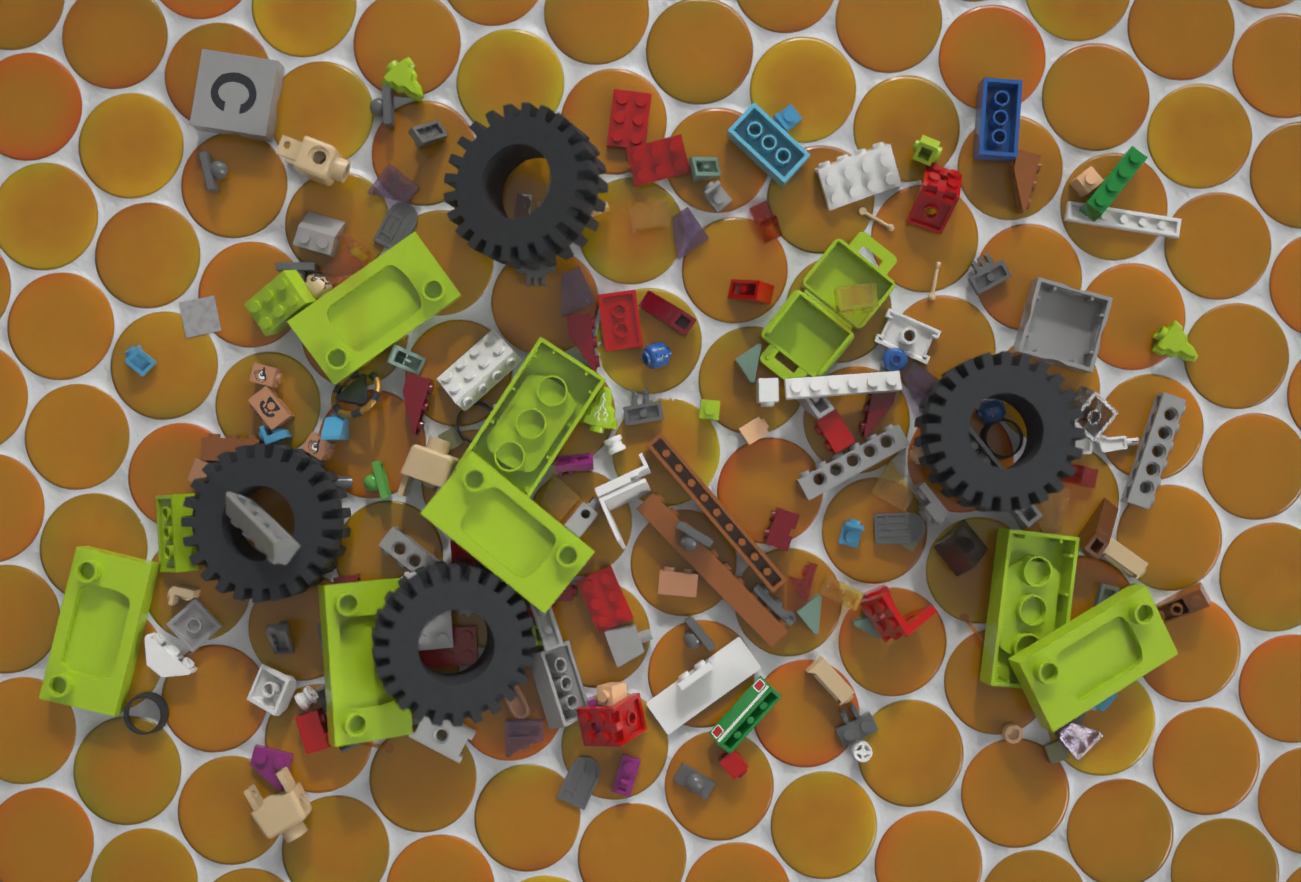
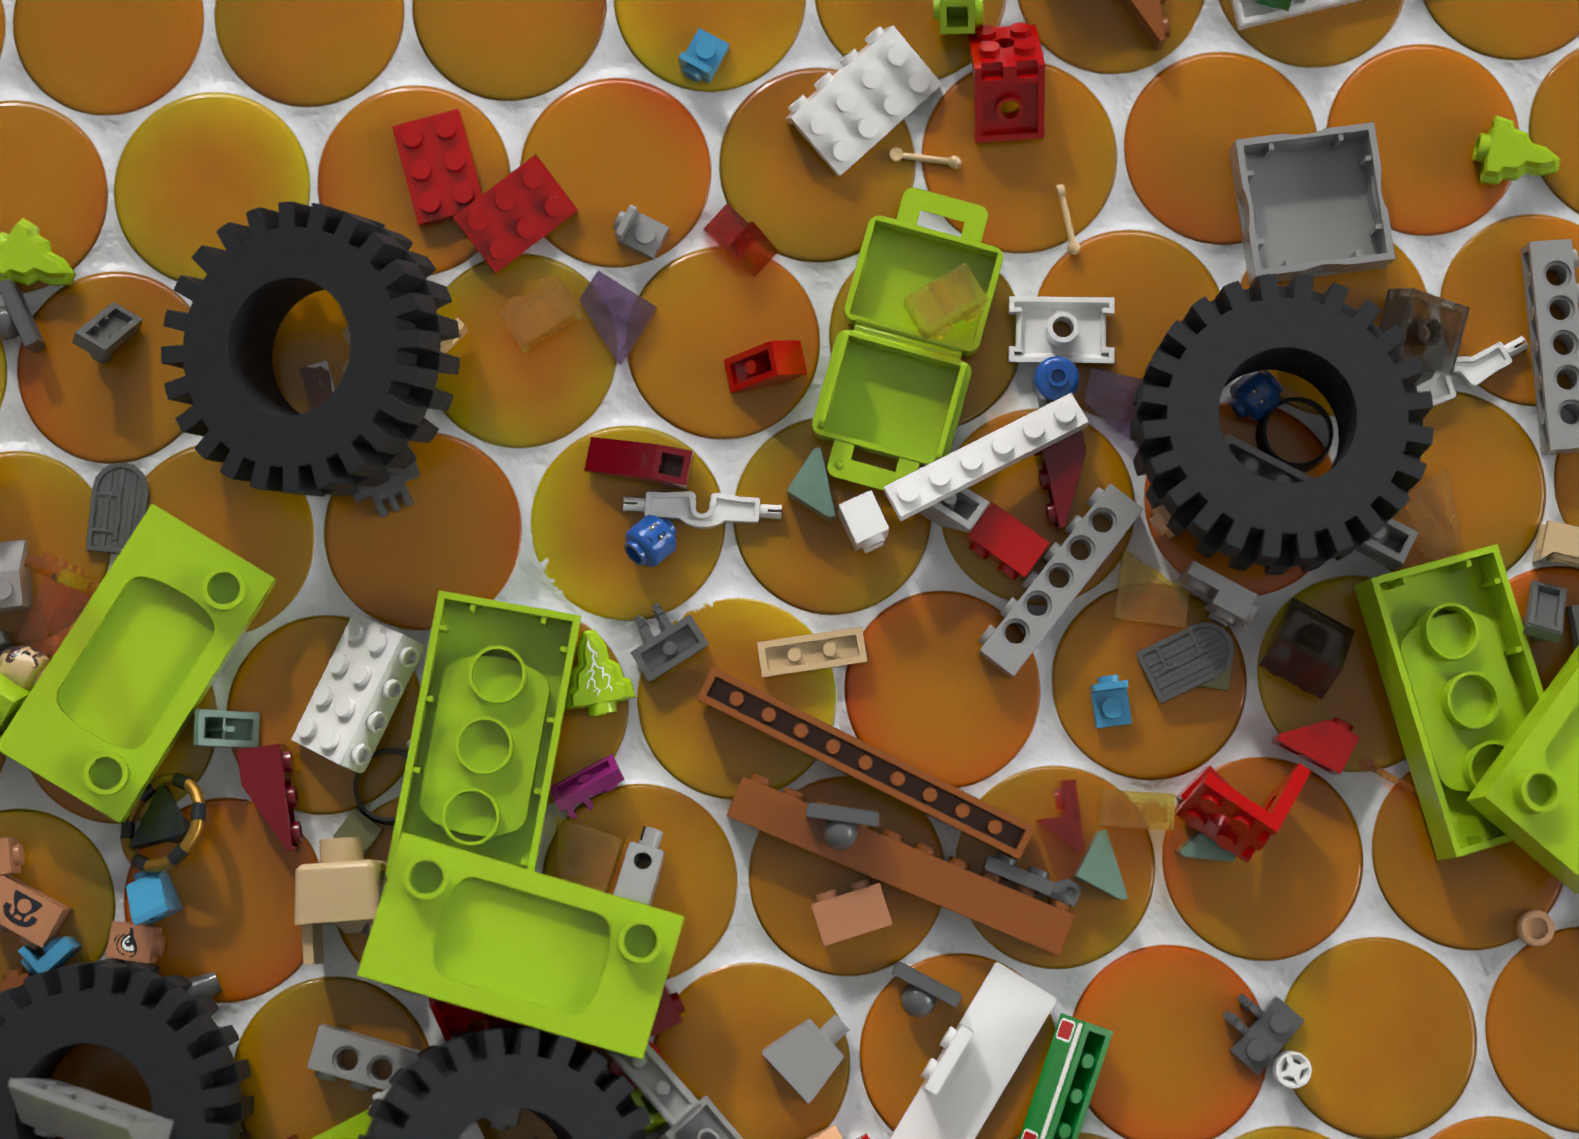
camera: 20 degrees left, 5 degrees down
bright green tile [363,461,392,500] -> none
wing [367,163,420,203] -> none
wing [561,267,596,317] -> none
dark red slope [567,313,600,372] -> none
red plate [576,565,634,634] -> none
white piece [595,453,652,549] -> none
red plate [598,289,643,352] -> none
white wheel [603,434,626,455] -> none
sand green slope [688,157,721,183] -> none
lime brick [699,399,720,421] -> none
medium azure brick [726,102,811,187] -> none
light nougat brick [738,416,769,445] -> none
dark red brick [762,507,800,552] -> none
tan window [805,655,855,705] -> none
dark grey hinge [968,253,1012,295] -> none
clear red slope [1061,464,1098,488] -> none
reddish brown slope [1077,498,1119,560] -> none
none -> white piece [623,491,782,529]
none -> tan plate [757,627,867,678]
none -> red slope [1271,717,1360,775]
none -> dark grey tile [1522,580,1567,643]

